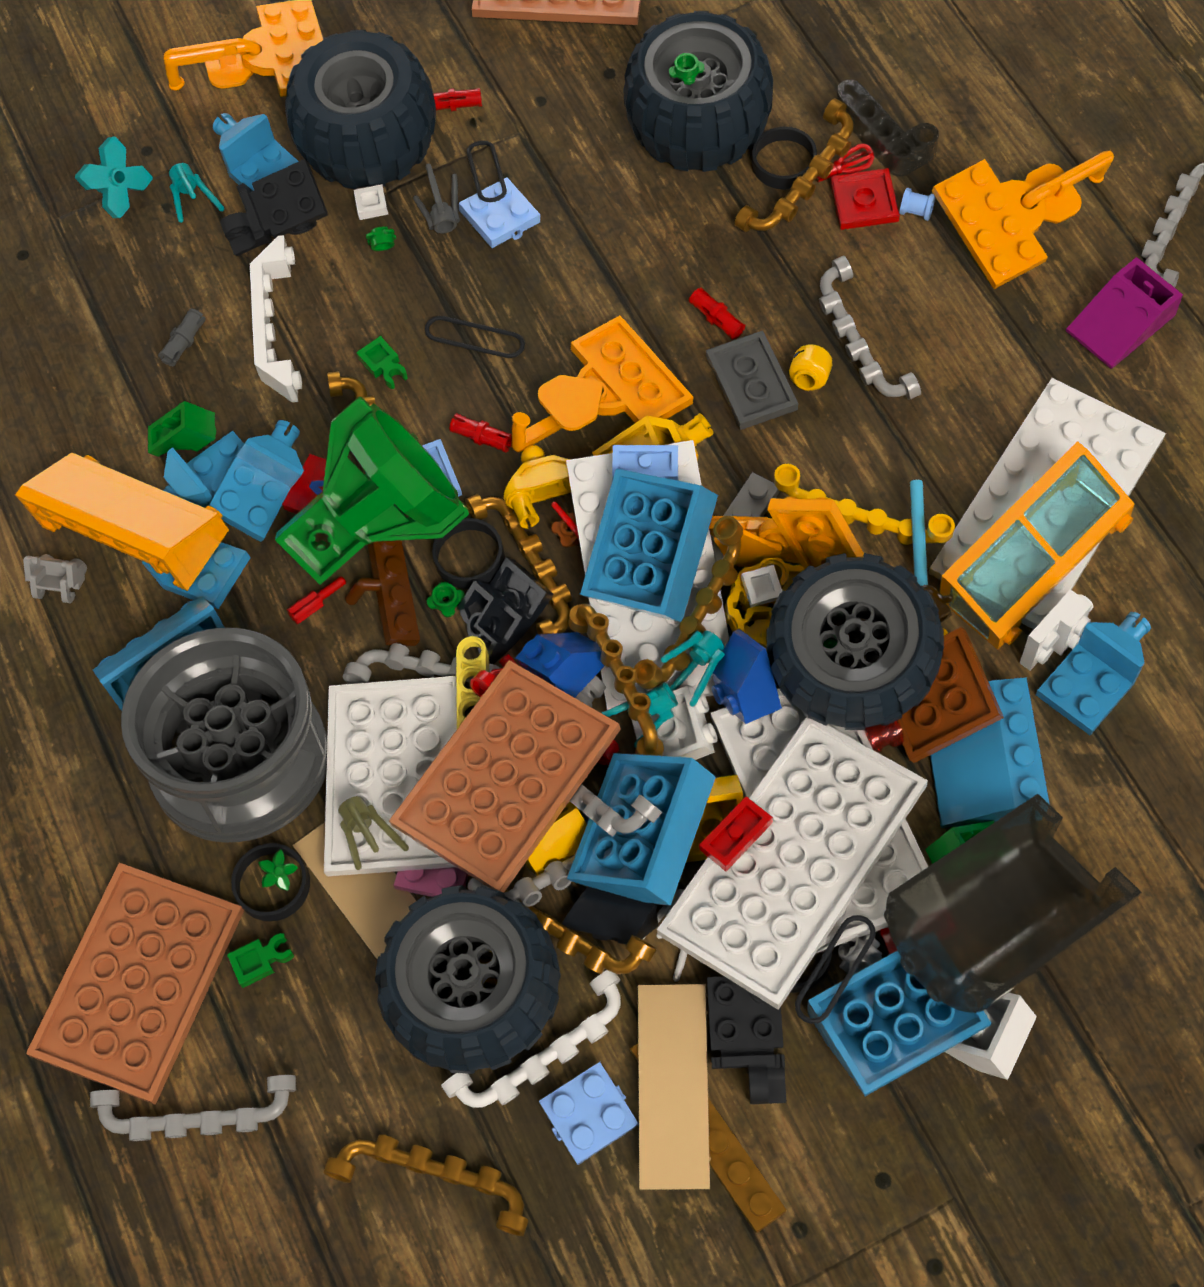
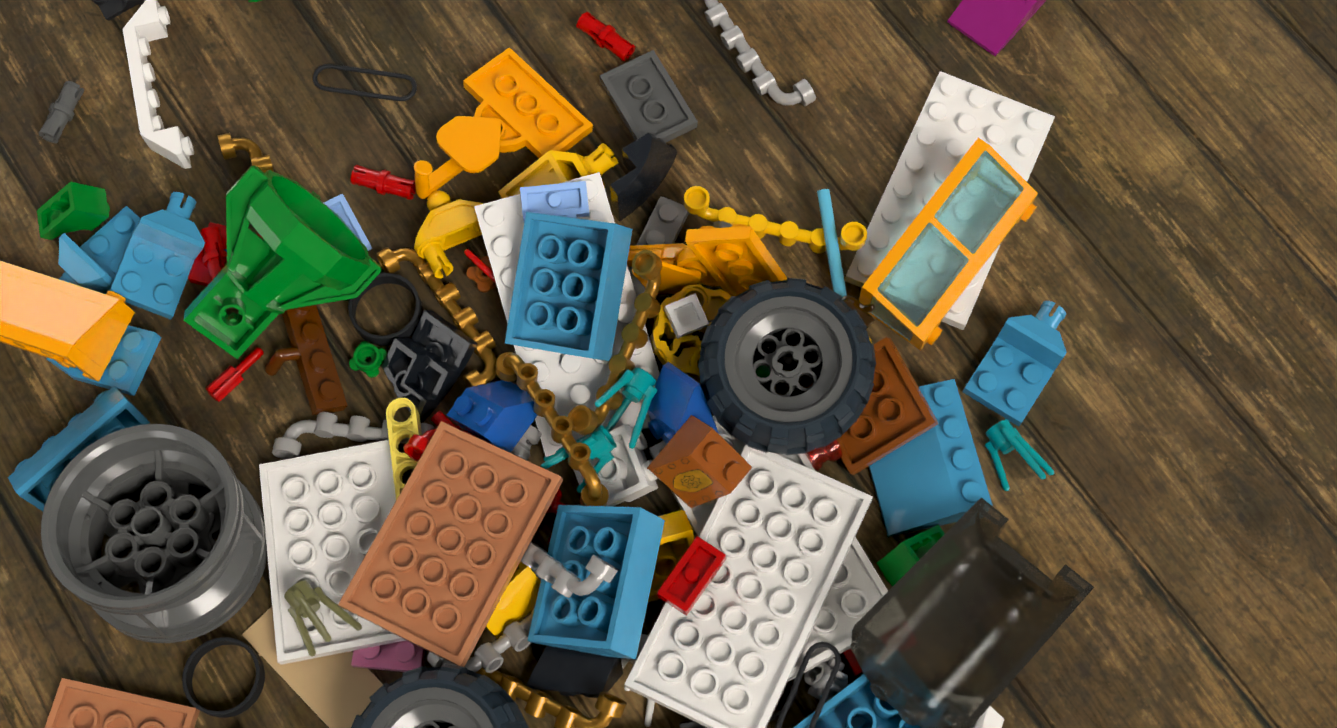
camera: 15 degrees left, 5 degrees up
green plant [258,849,298,891] -> none
green plate [356,336,408,389] -> none
yellow head [789,344,833,391] -> none
white plate [1020,589,1093,671] -> none
none -> red pin [200,226,227,281]
none -> black slope [610,133,677,222]
none -> dark orange slope [647,415,752,508]
none -> teal plant [985,419,1054,491]

